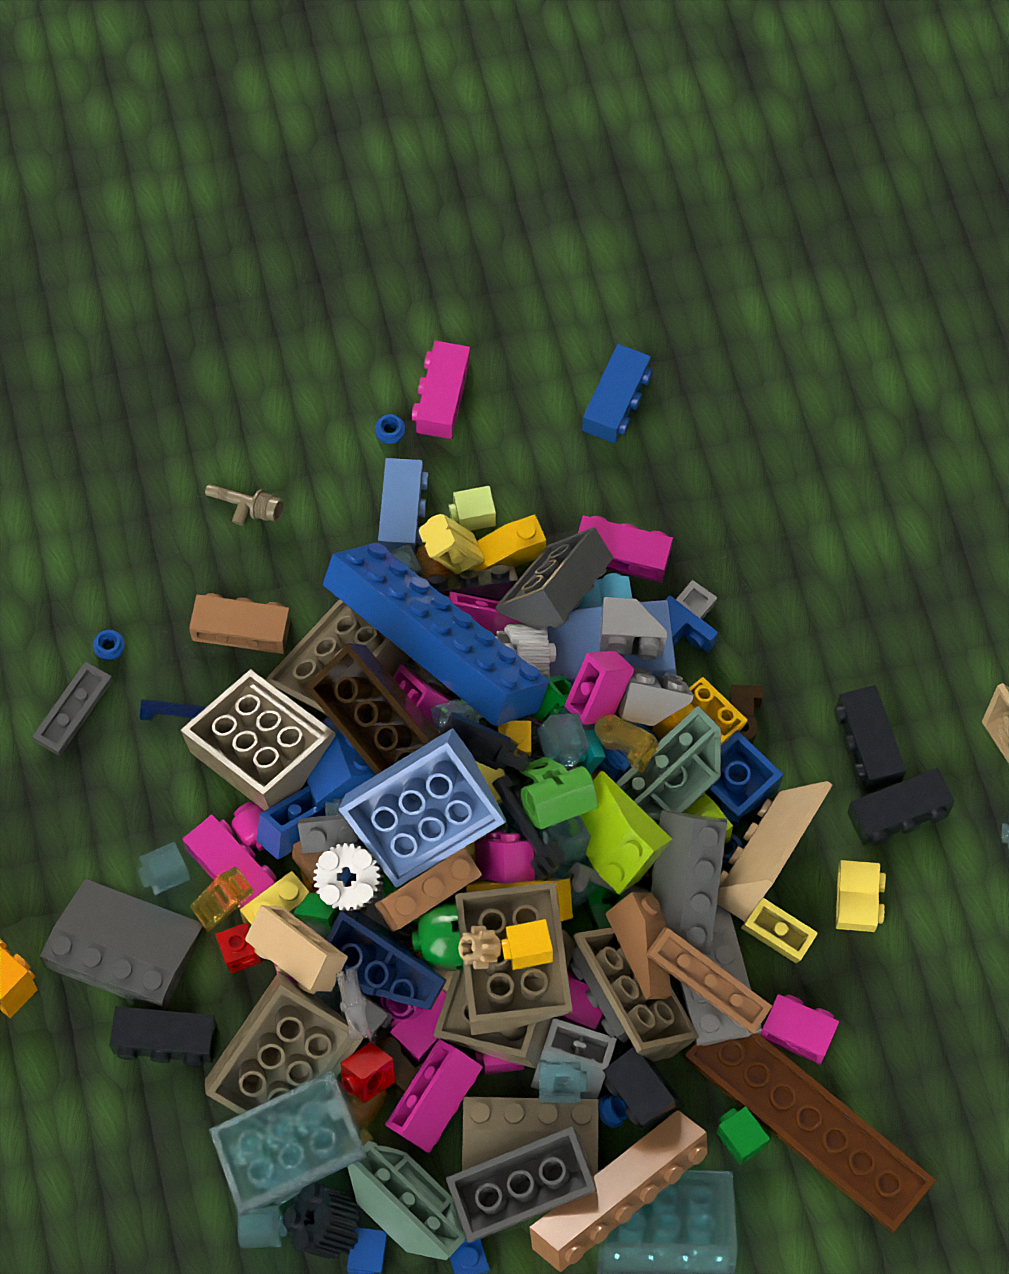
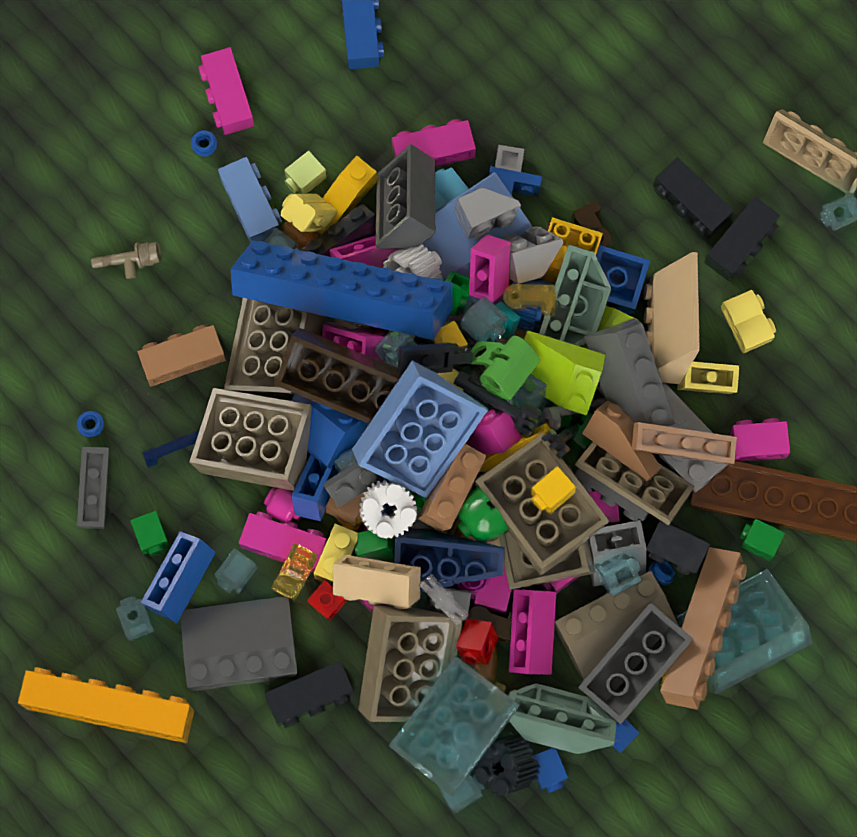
camera: 30 degrees left, 10 degrees up
tan gear [458,926,501,969] -> none
none -> clear light blue brick [115,596,155,642]
none -> green brick [130,511,170,556]
none -> blue brick [141,531,216,623]
none -> black hinge [541,423,579,459]

